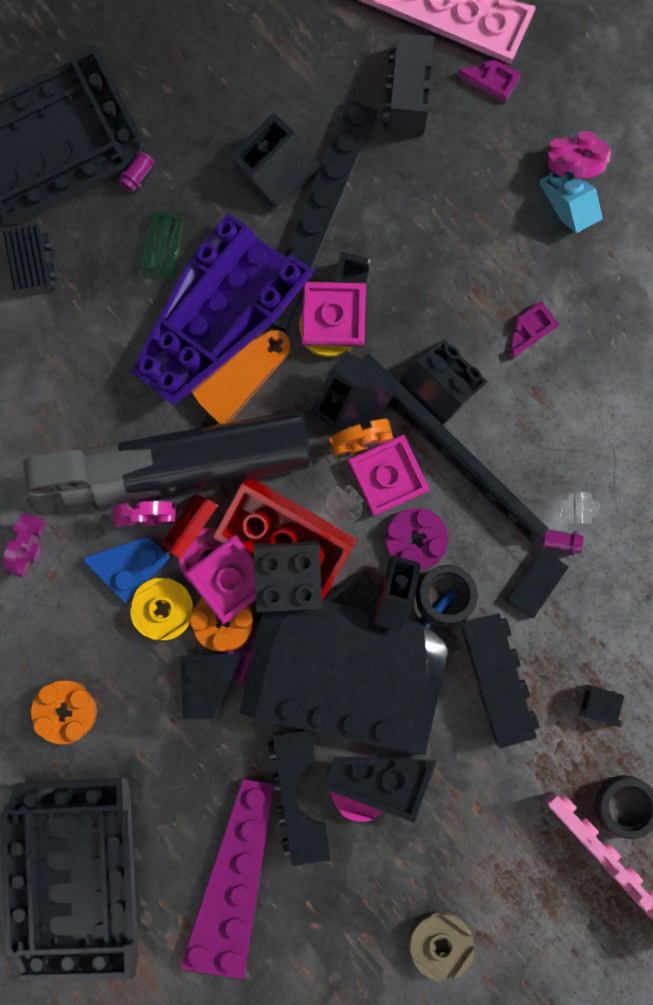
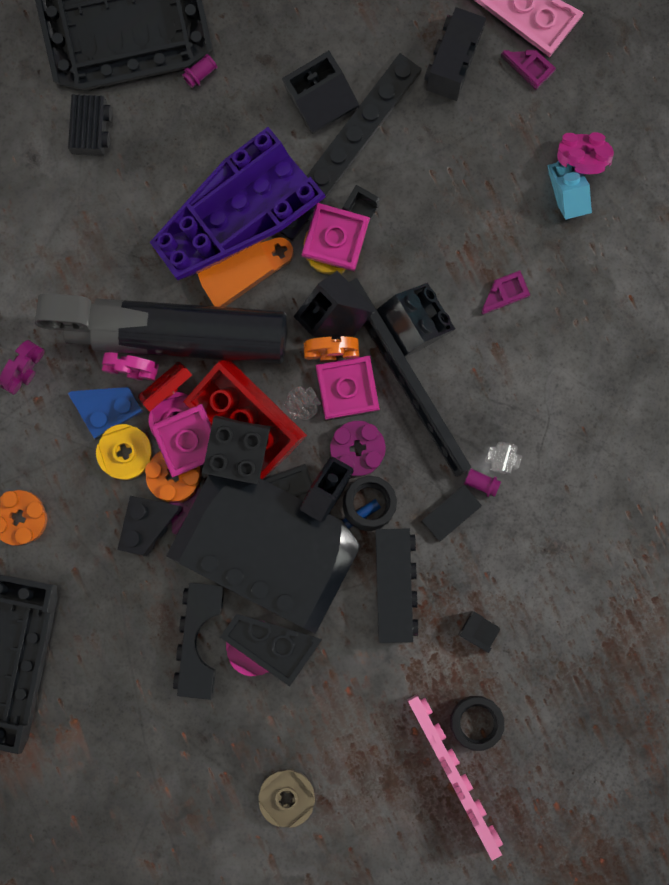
camera: 20 degrees right, 0 degrees up
clear green tile [141,211,185,278] -> none
magenta wing [181,778,274,979] -> none

